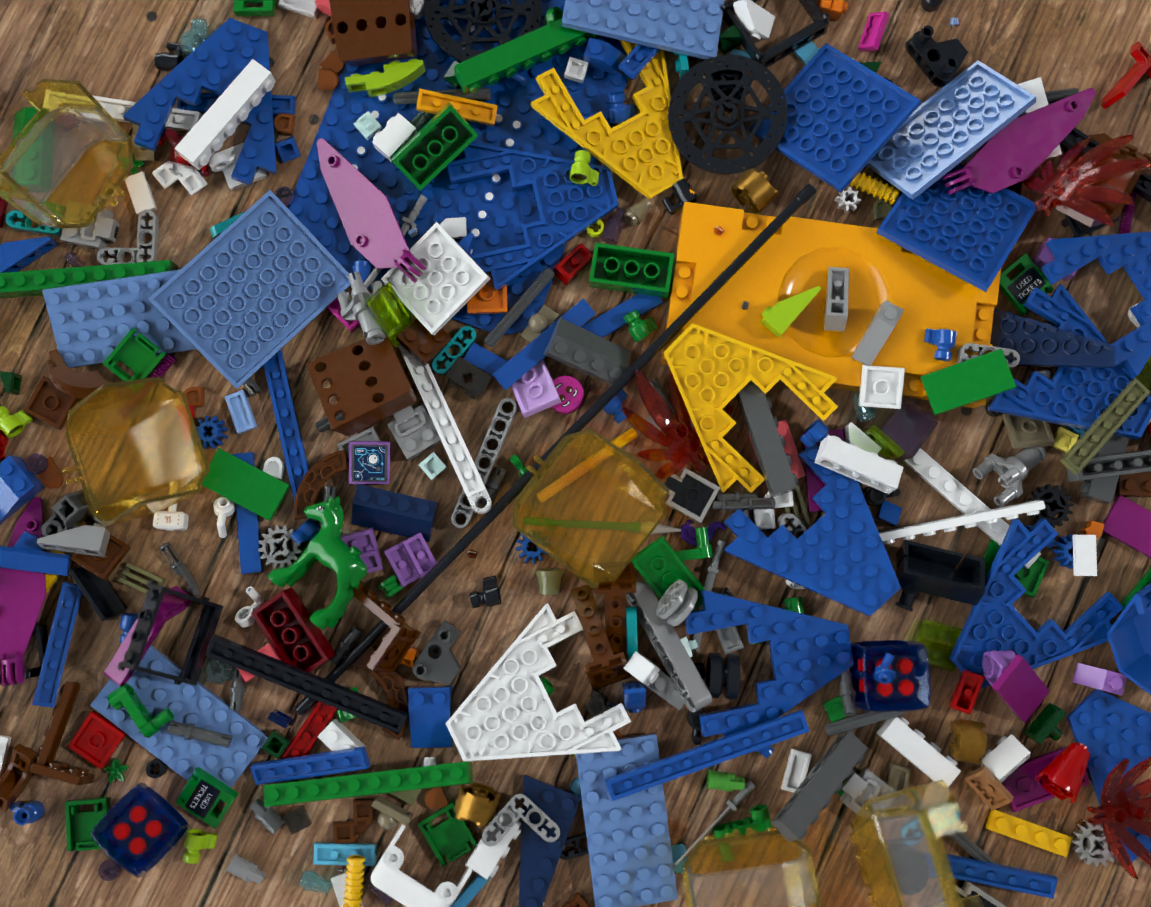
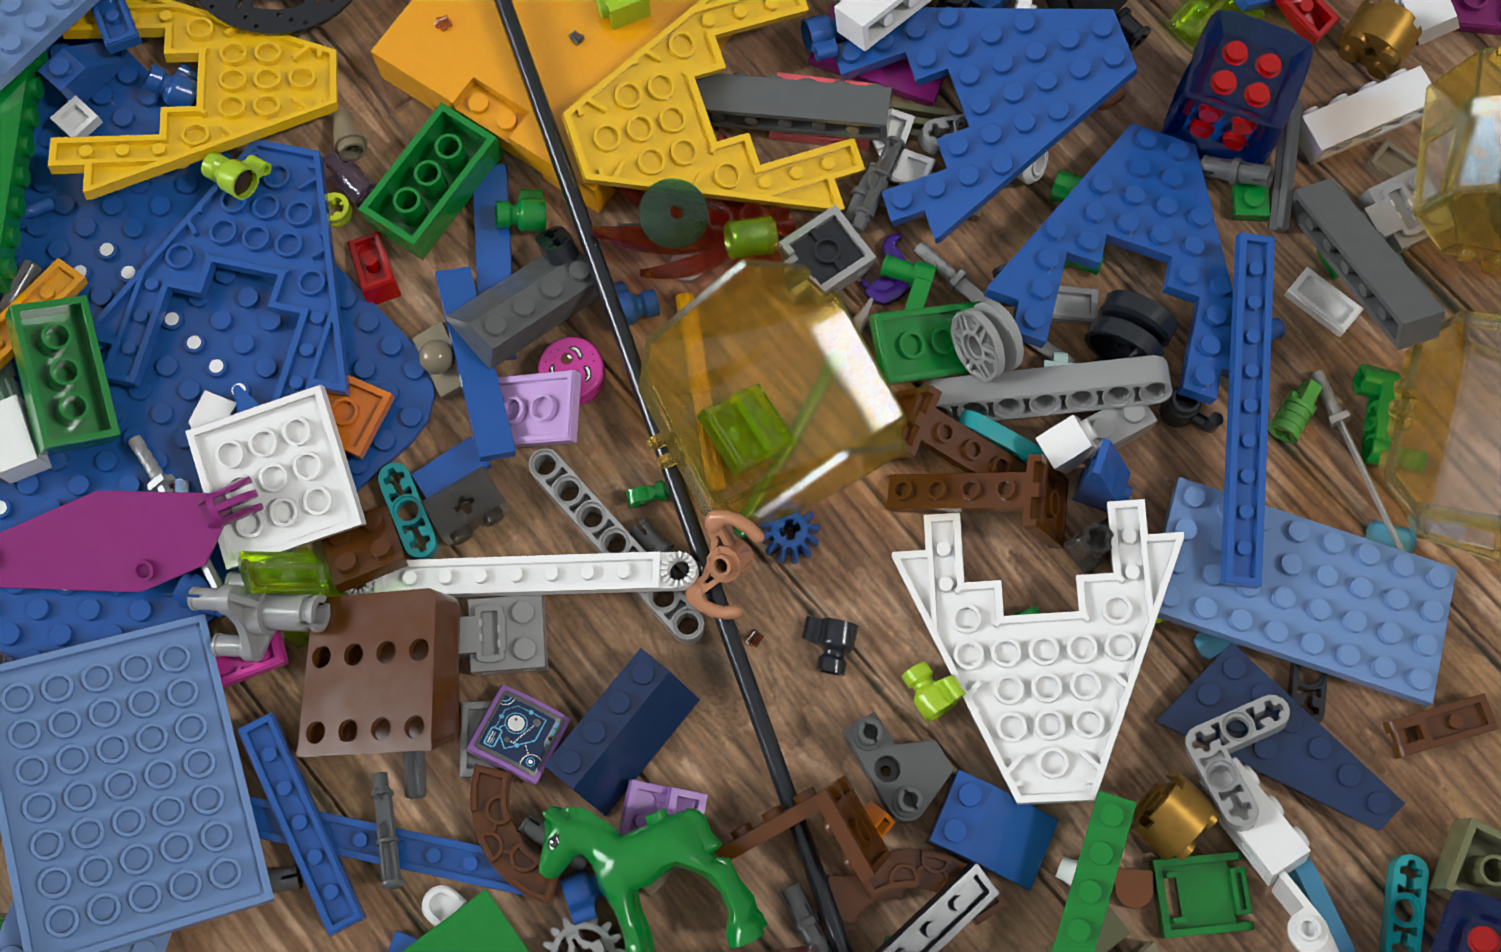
camera: 65 degrees left, 10 degrees down
light blue tile [225,390,258,434] -> none
green wheel [378,575,403,600] -> none
medium lavender slope [384,532,437,587] -> none
light aqua plate [419,452,447,480] -> none
dark grey axle [484,267,555,348] -> none
olive piece [535,568,564,595] -> none
black piece [662,179,699,214] -> none
blue plate [874,653,896,684] -> none
medium nougat bracket [964,765,1013,810] -> none
none -> blue tile [237,712,367,936]
none -> dark grey piece [370,772,404,890]
none -> black beam [535,226,579,266]
none -> clear green dish [639,178,709,249]
none -> nougat piece [685,509,765,620]
none -> clear neon green slope [696,383,797,476]
none -> clear neon green piece [724,216,778,259]
none -> lime piece [901,661,966,723]

